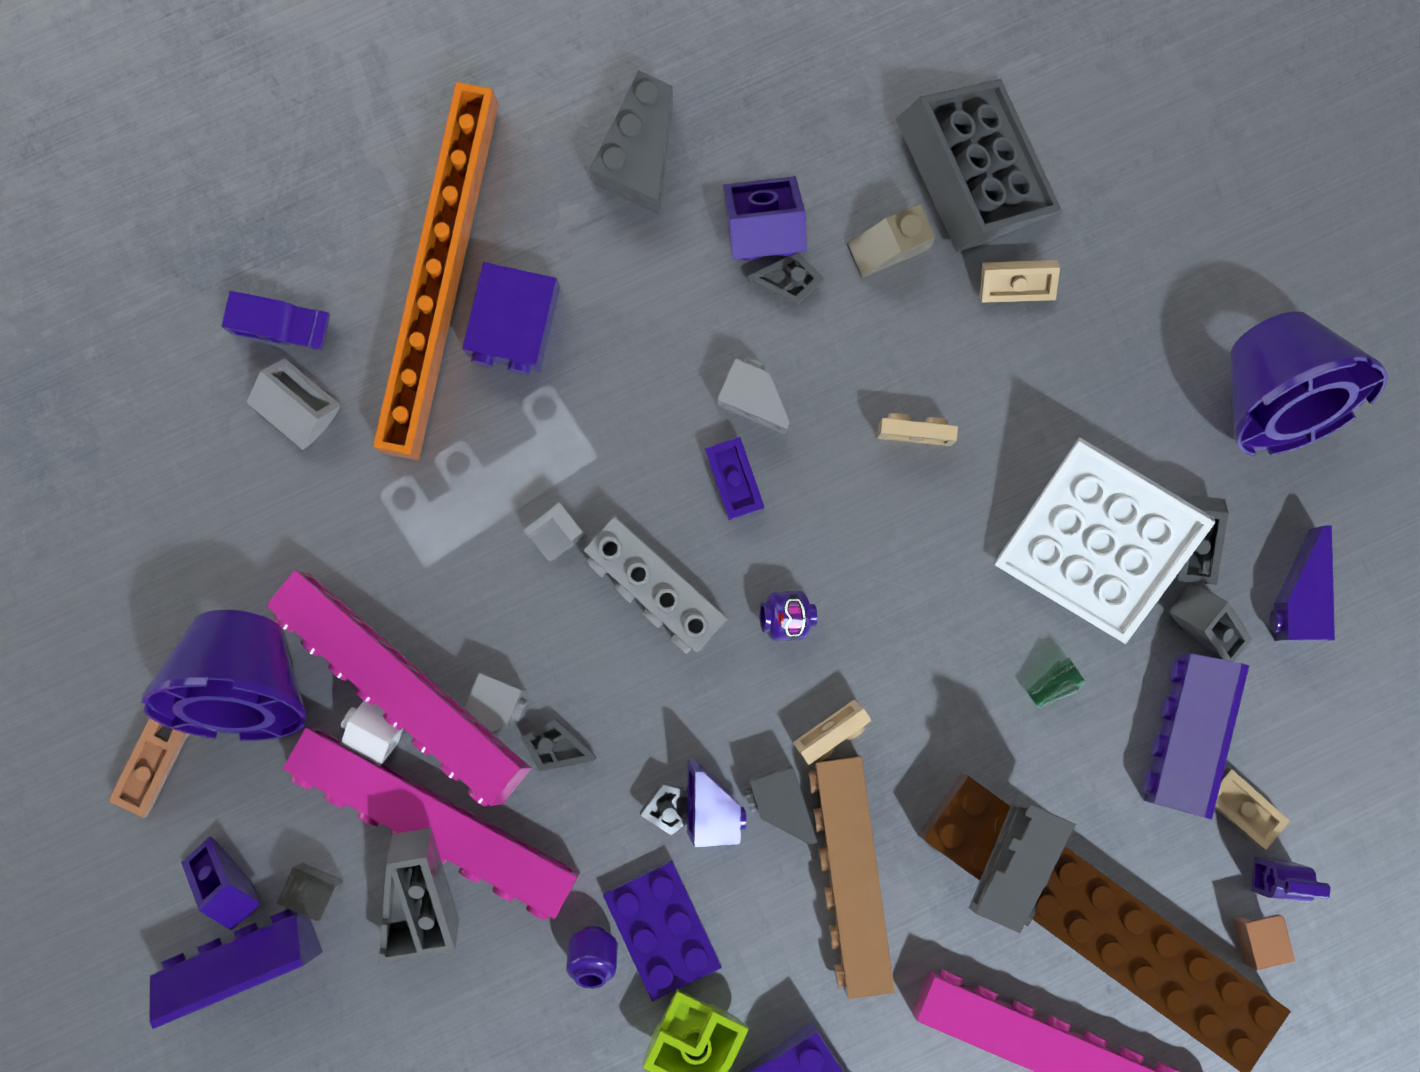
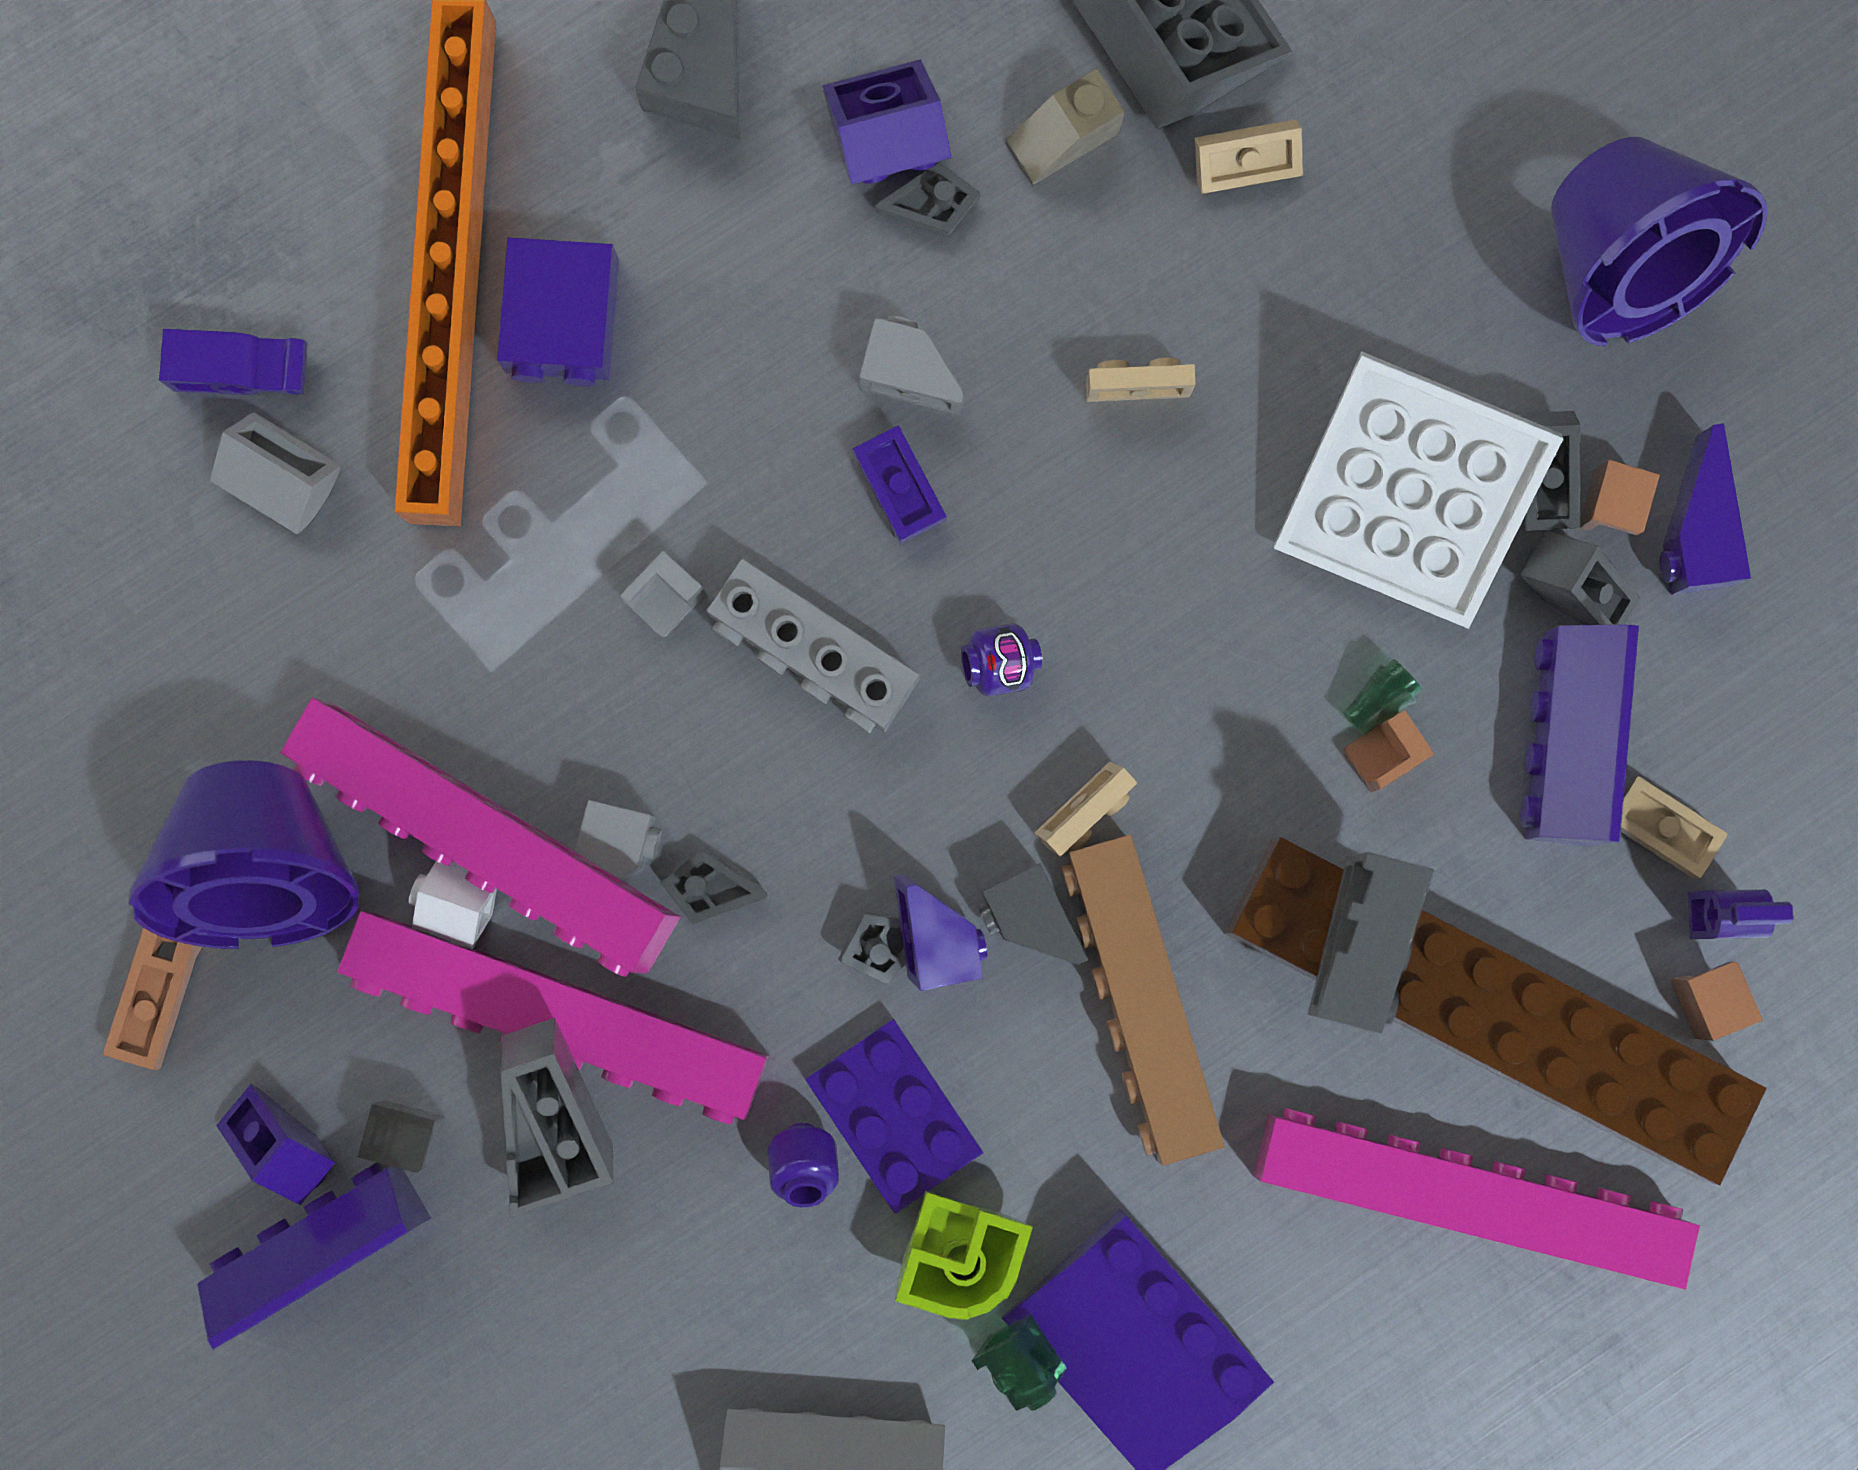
camera: 10 degrees left, 0 degrees up
none -> nougat panel [1344,710,1435,792]
none -> nougat panel [1580,460,1660,535]

